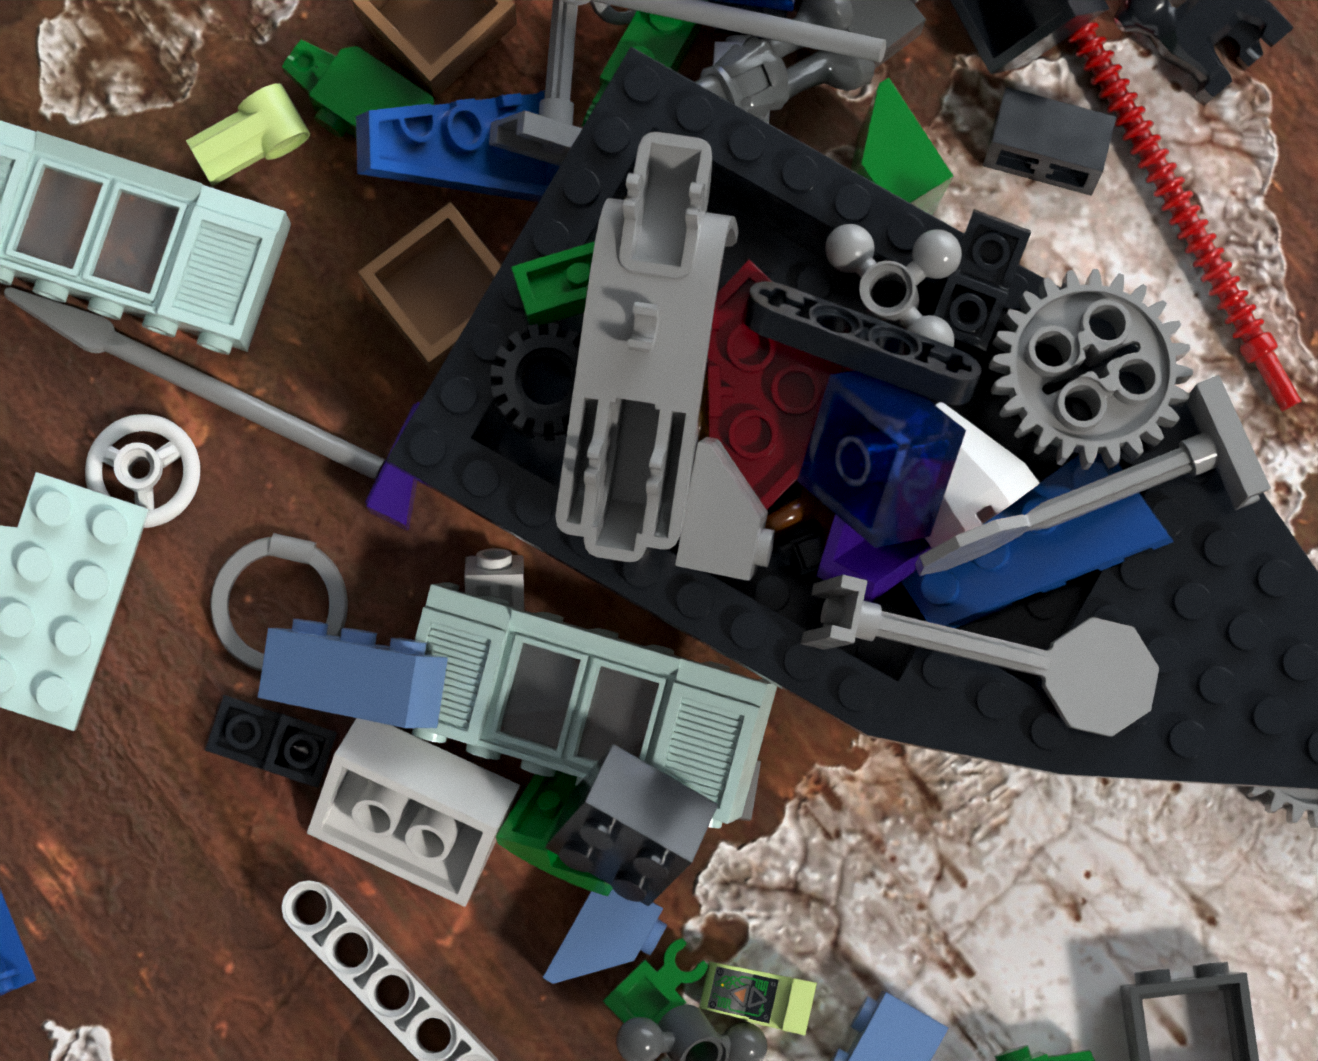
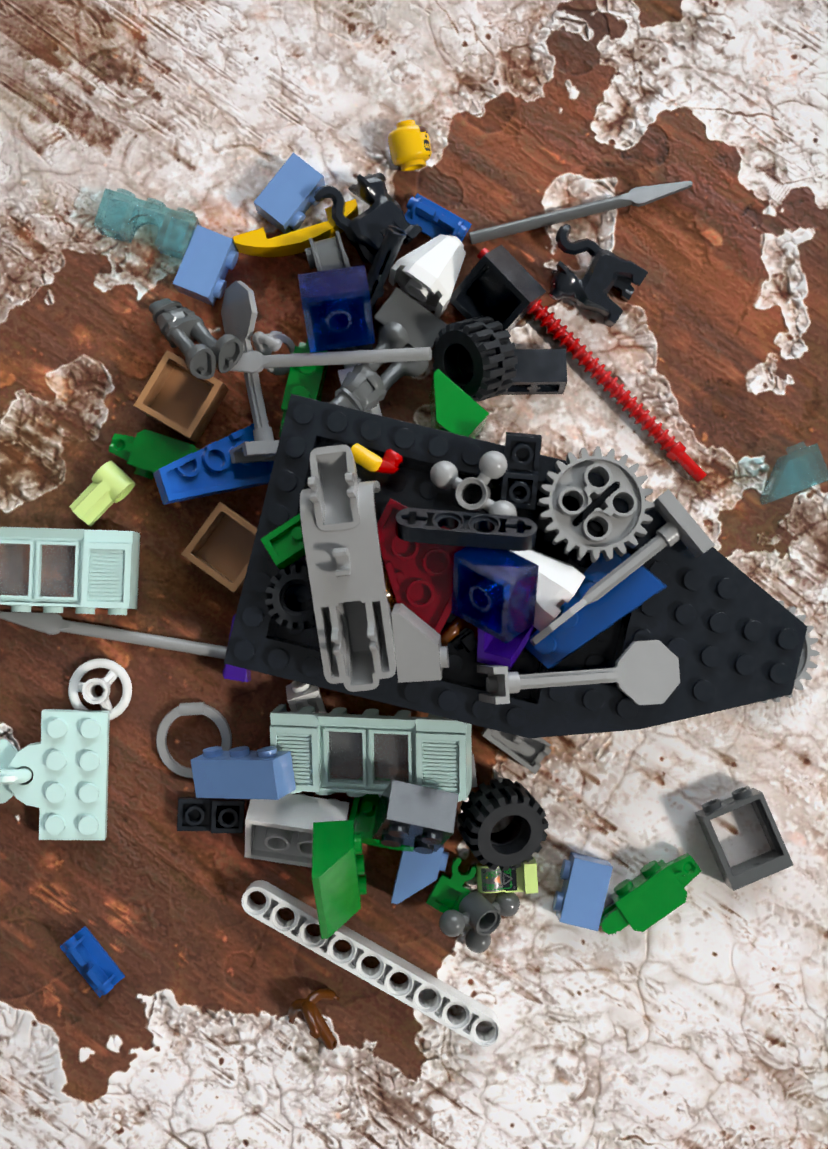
camera: 10 degrees left, 5 degrees up
none -> green slope [312,820,367,939]
none -> arm [351,443,403,474]
none -> black tyre [432,316,518,402]
none -> black tyre [458,778,548,871]
none -> light grey hinge [480,727,551,774]

